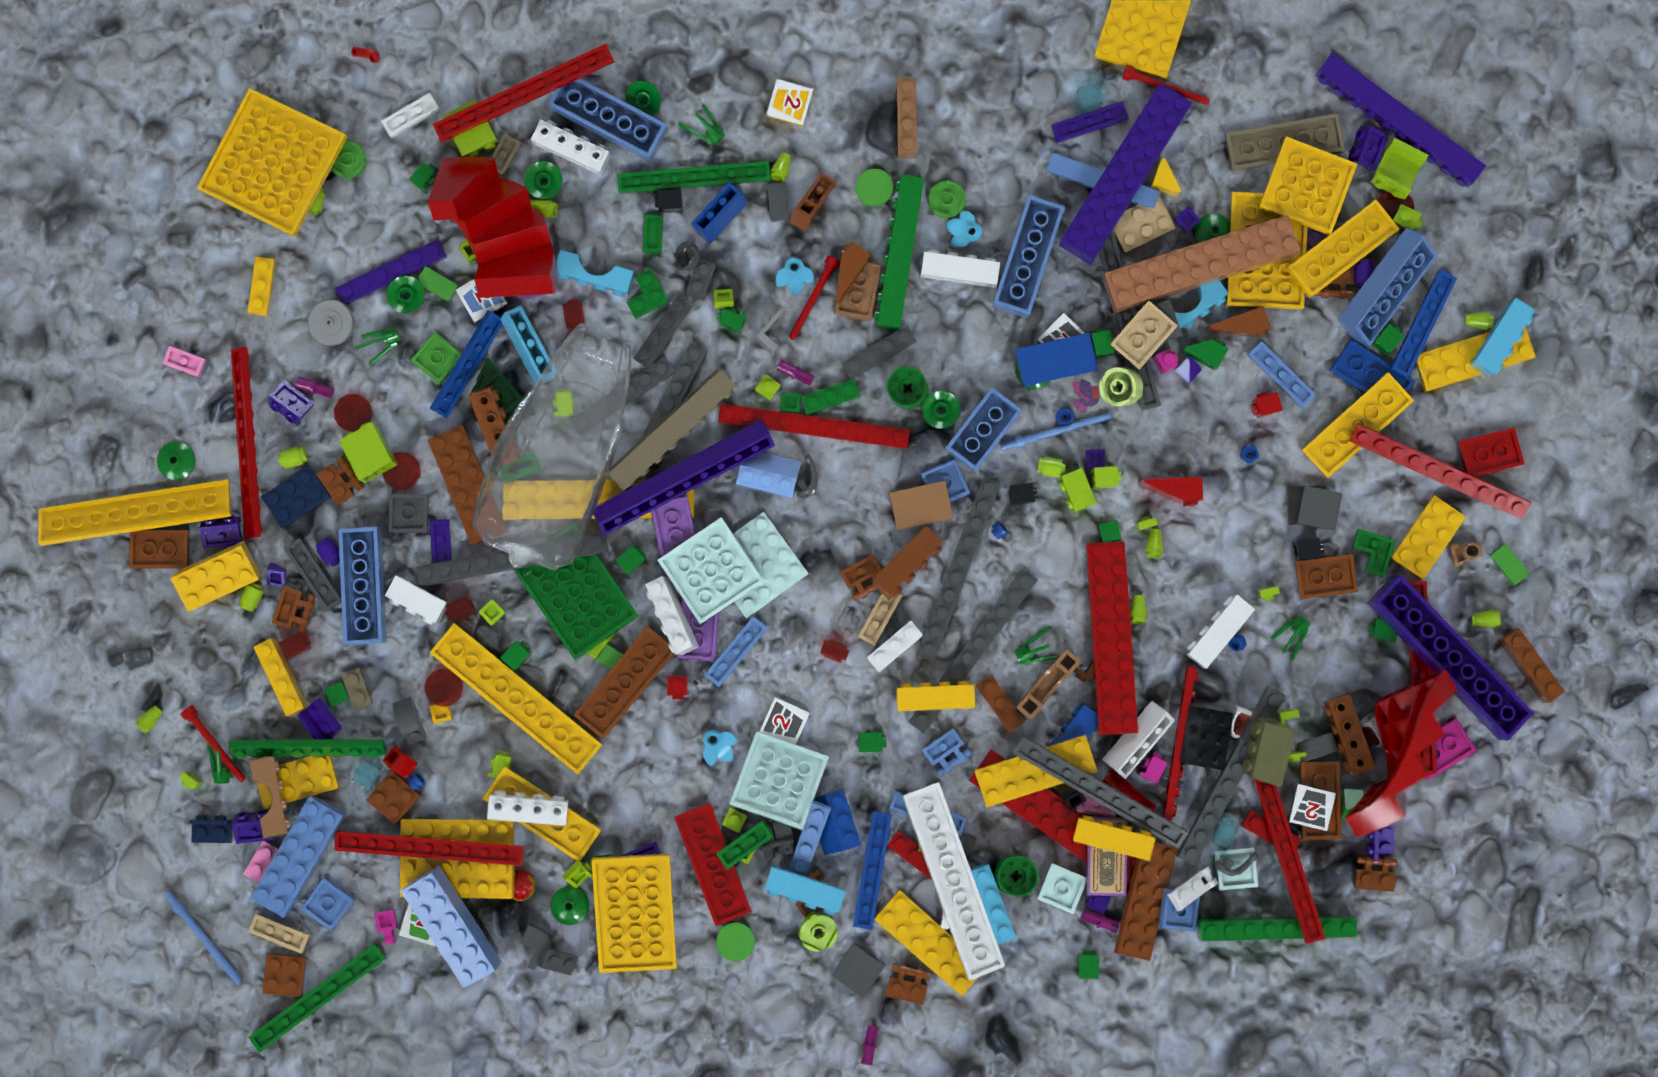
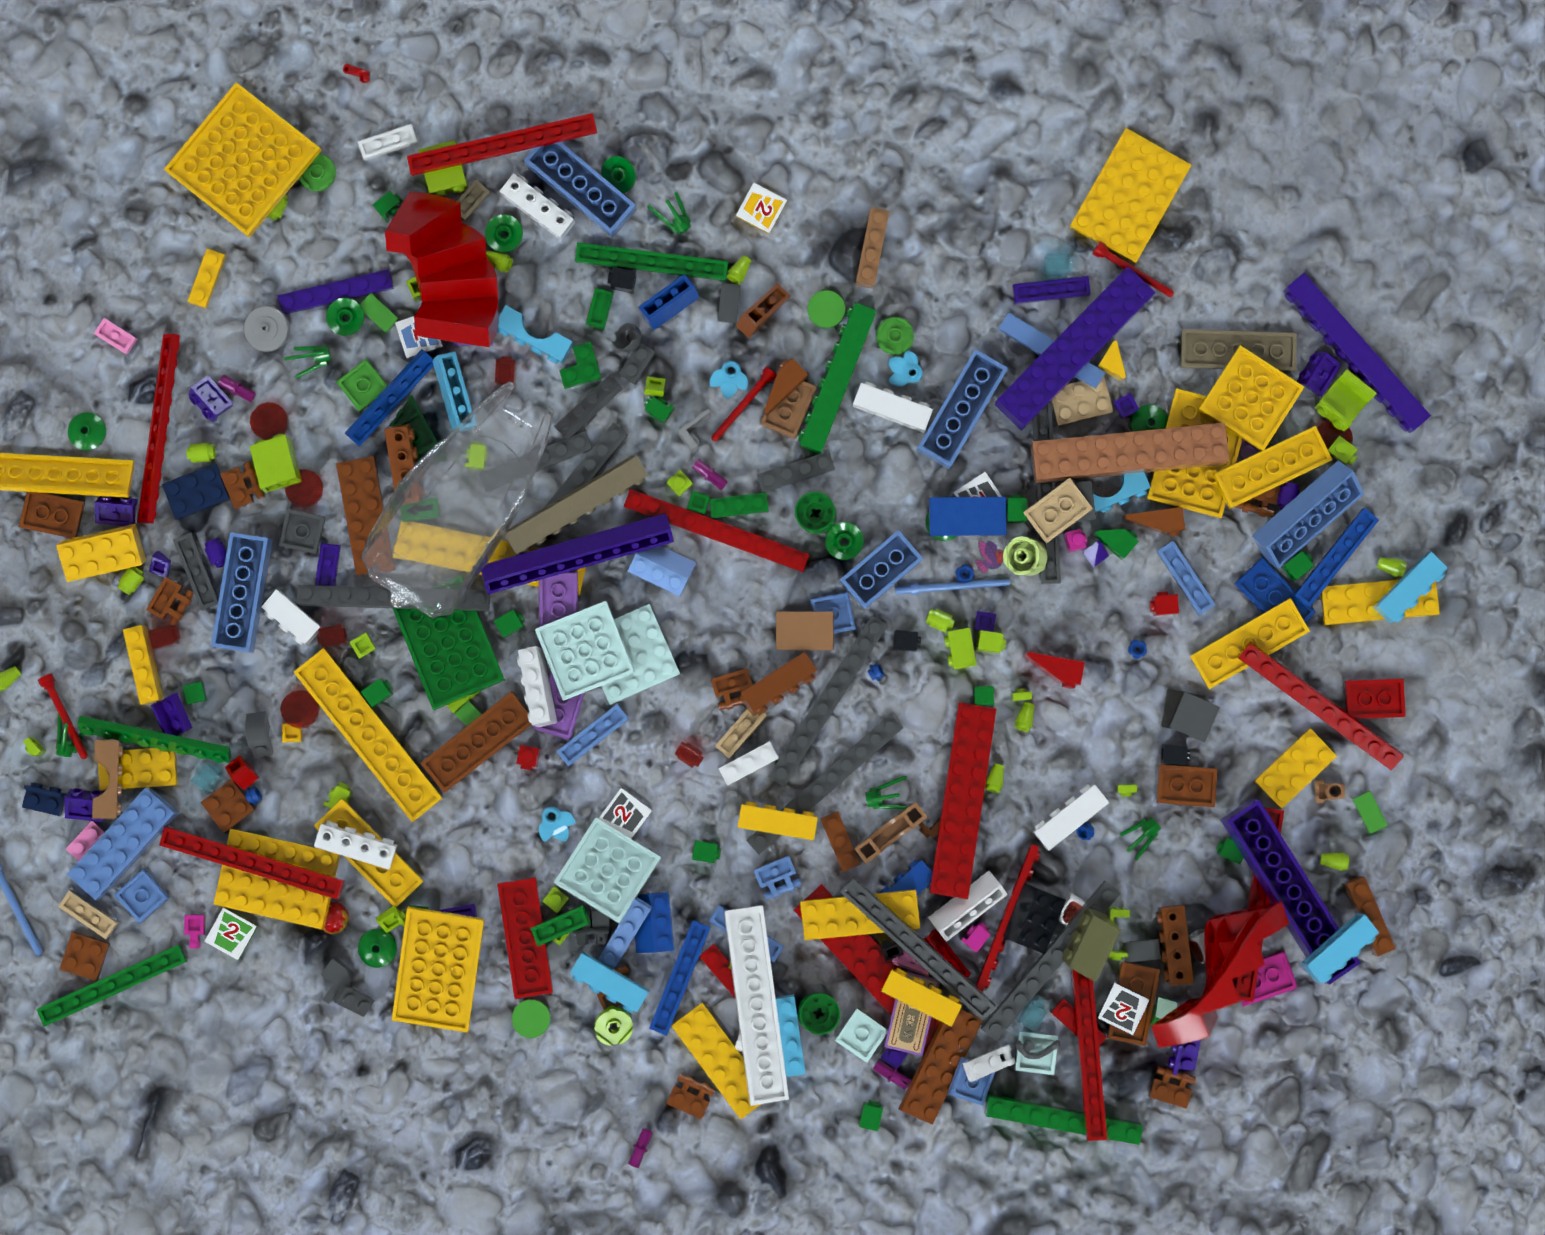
camera: 10 degrees right, 0 degrees up
dark tan plate [341,668,373,710] -> none
medium blue brick [401,865,502,988] -> none
dark grey piece [797,455,818,498] -> none
dark grey tile [831,943,885,998] -> none
green plate [1352,529,1396,578] -> none
none -> medium azure brick [1300,913,1379,984]

